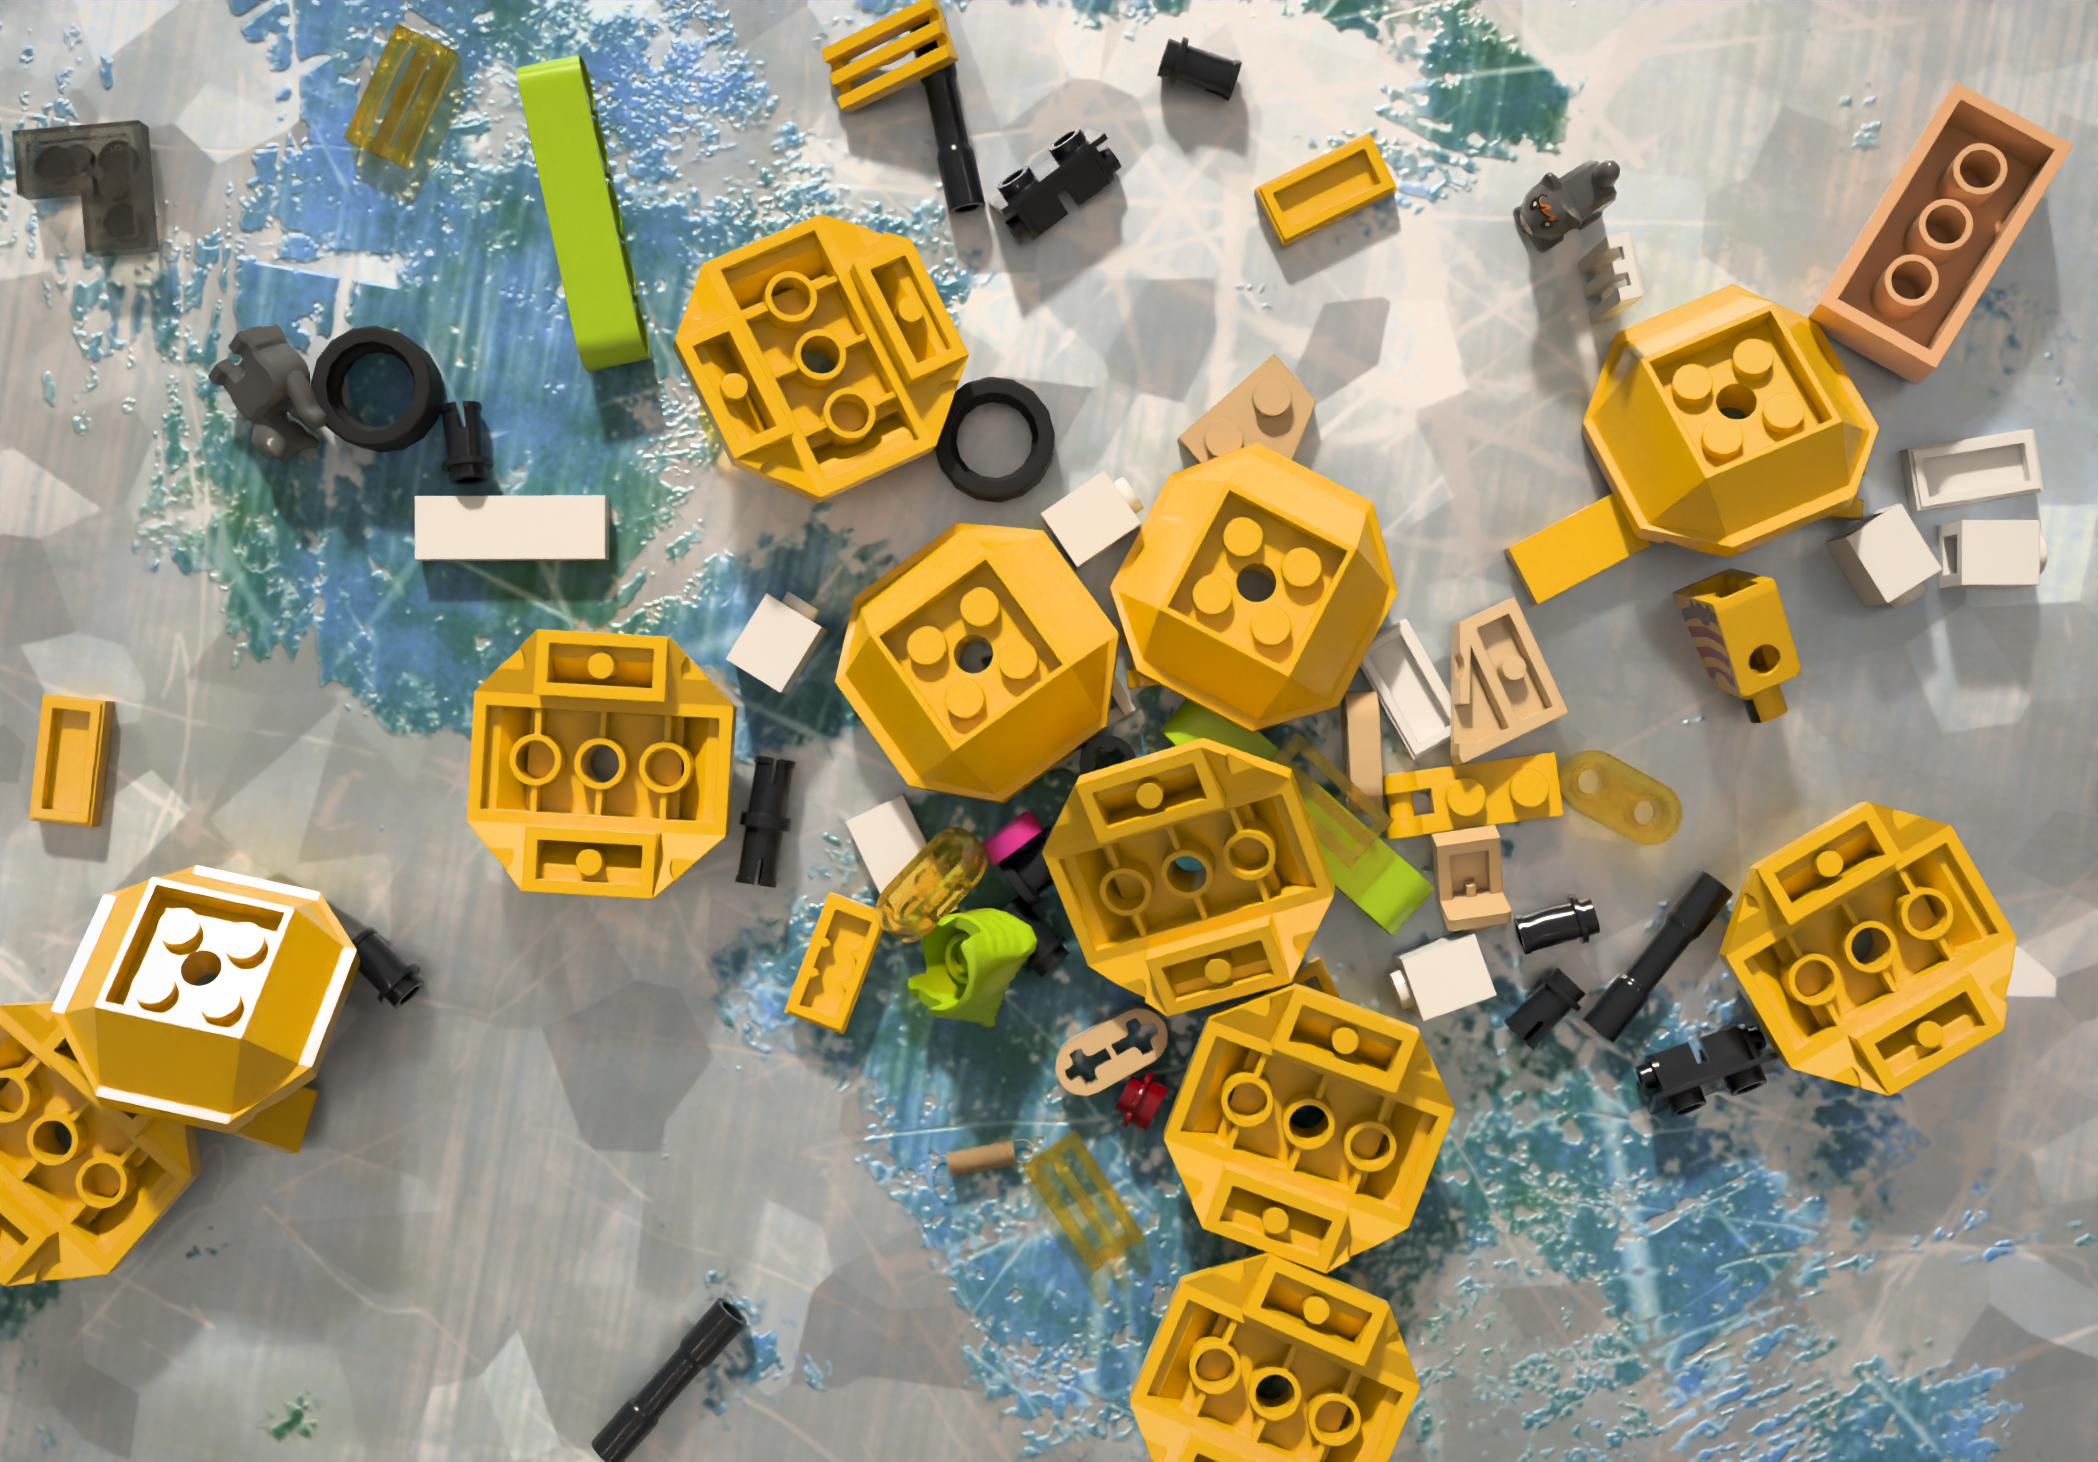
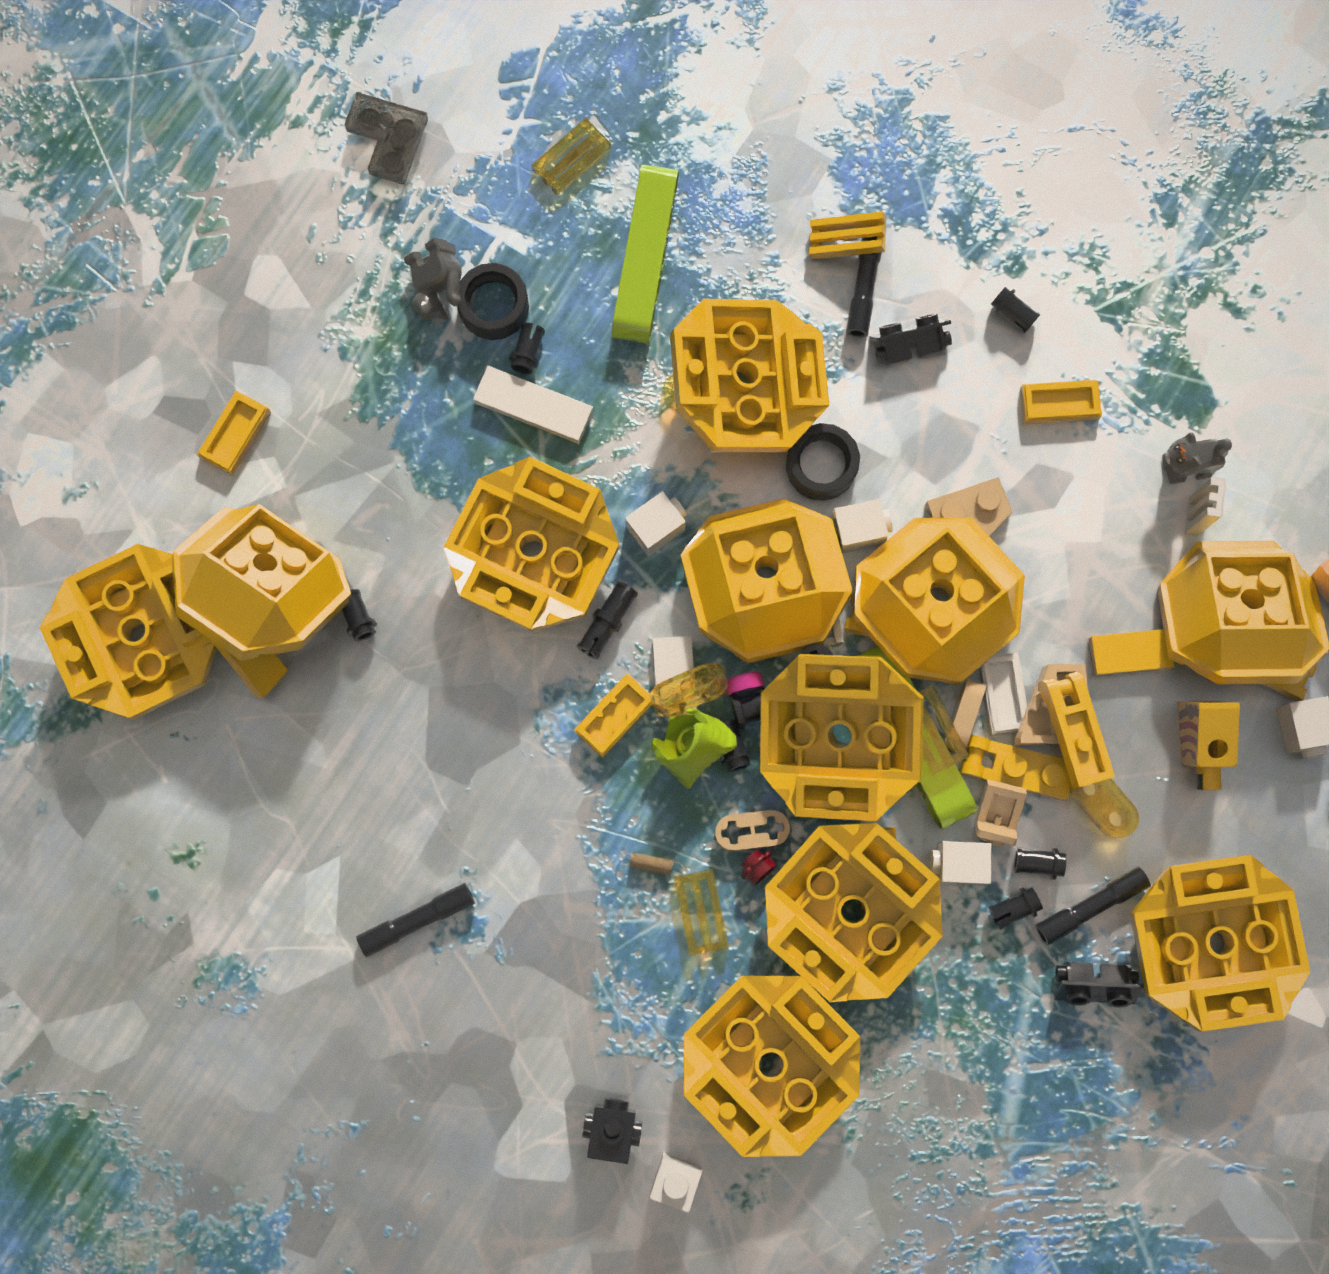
camera: 20 degrees right, 10 degrees down
none -> yellow plate [1039,672,1115,789]

